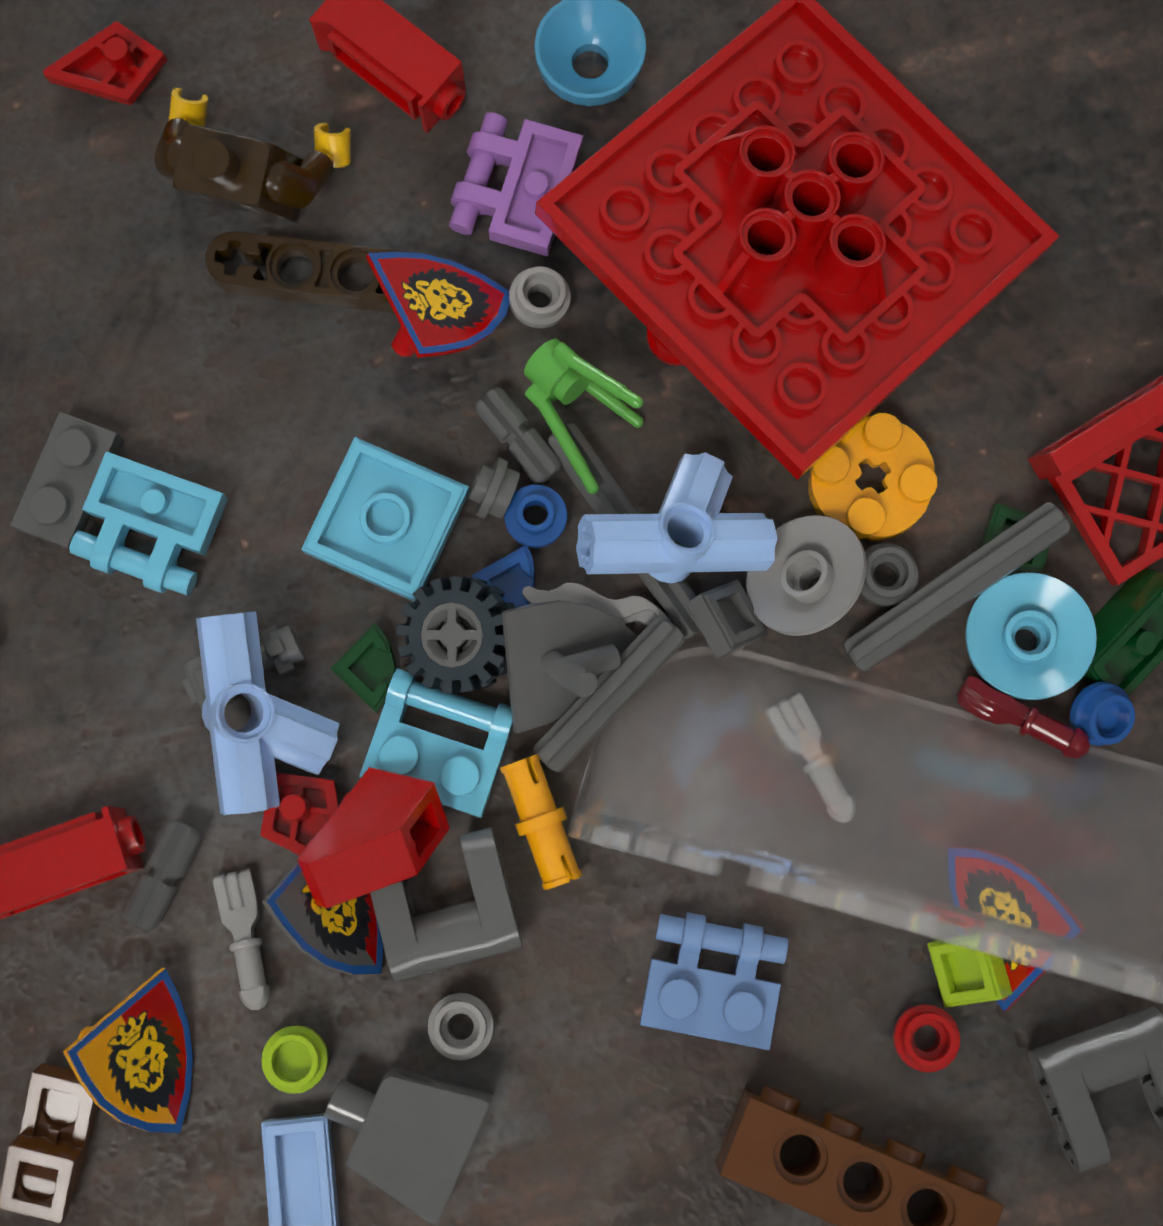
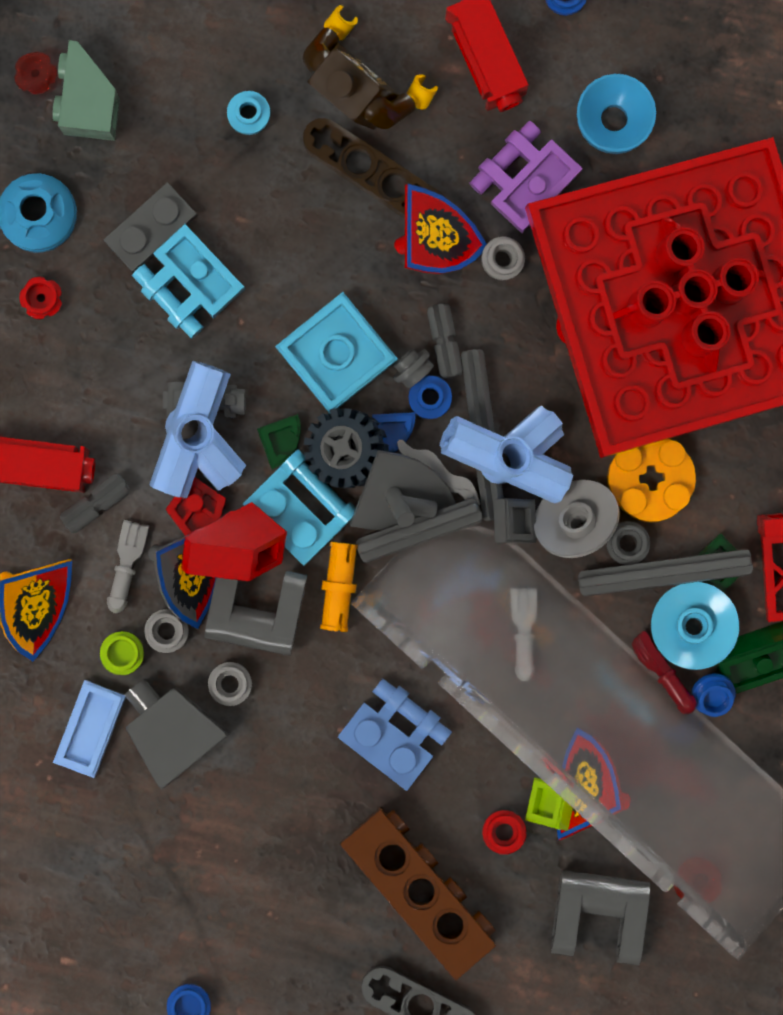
camera: 25 degrees right, 5 degrees up
bright green plant [524,339,644,494] -> none
none -> light grey plate [144,609,189,653]
none -> medium azure plate [227,91,270,135]

